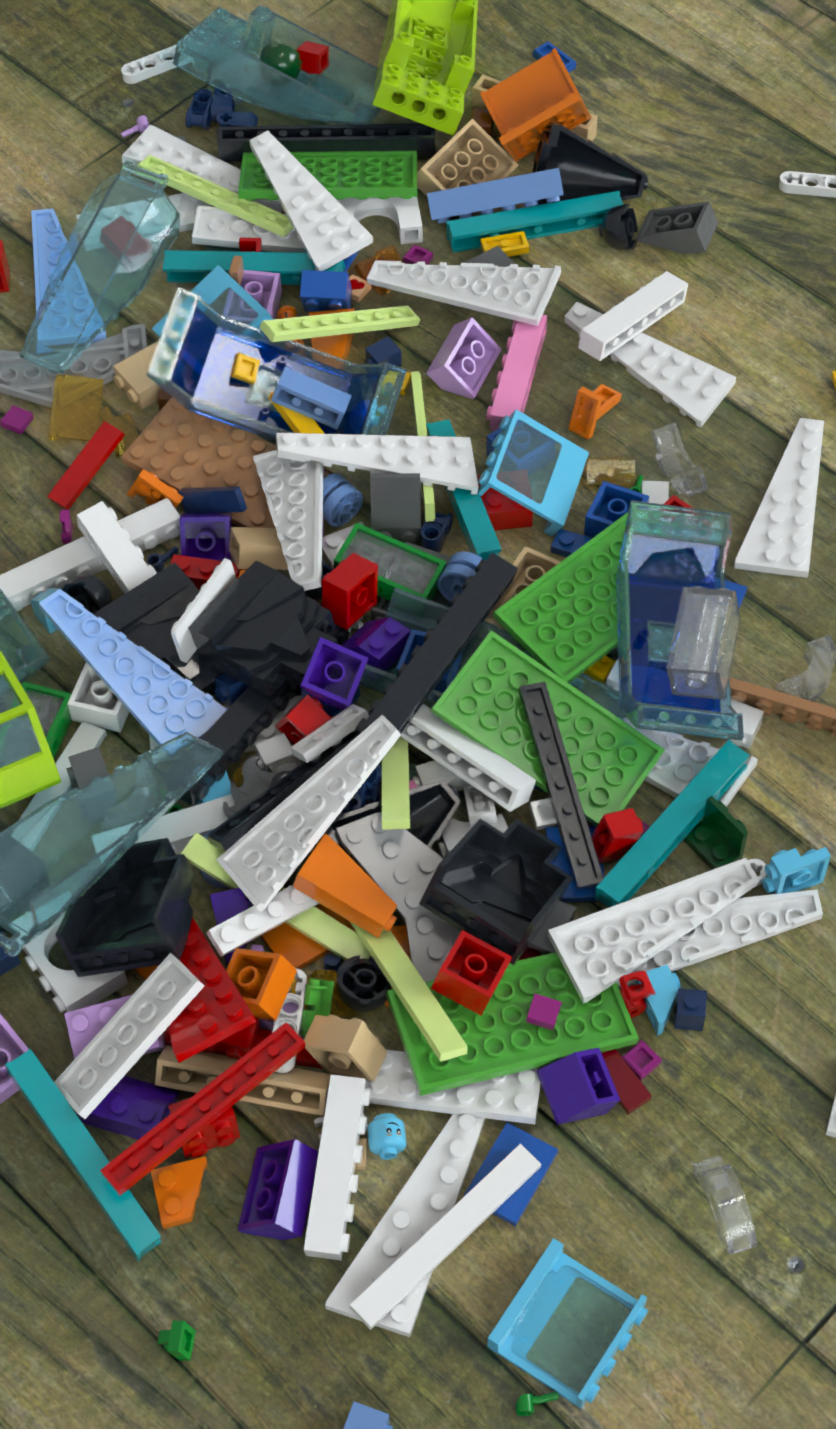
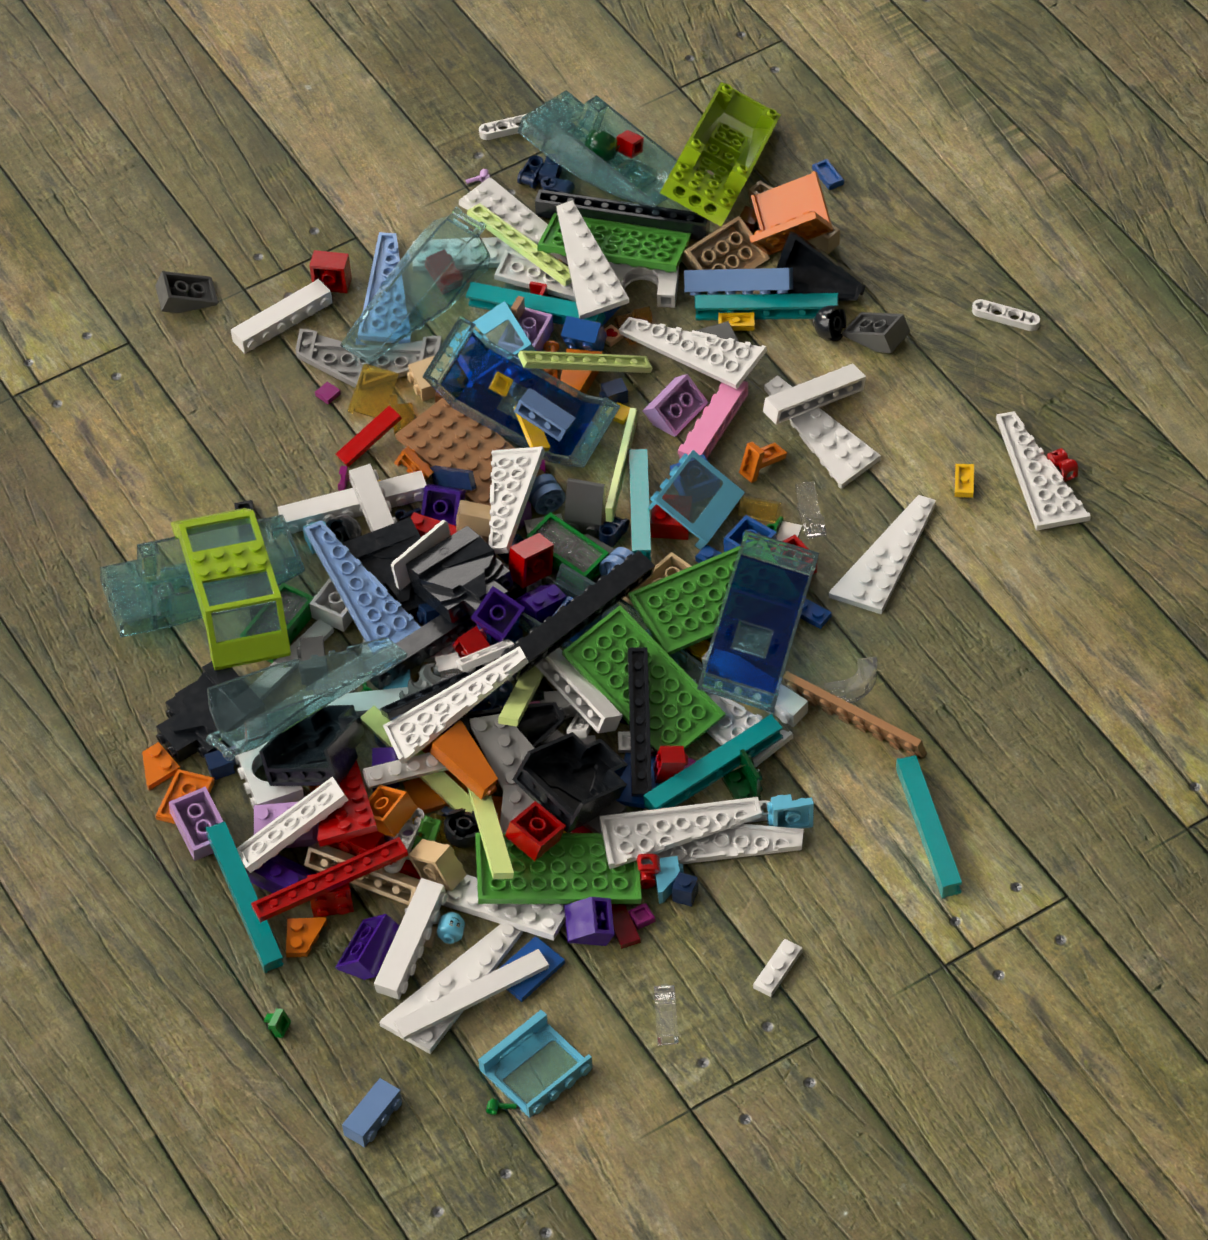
camera: 15 degrees right, 5 degrees down
white wing [276,433,479,494] -> none
magenta tile [402,244,433,265] -> none
magenta tile [526,993,562,1030] -> none
clear brick [666,586,741,700] -> none

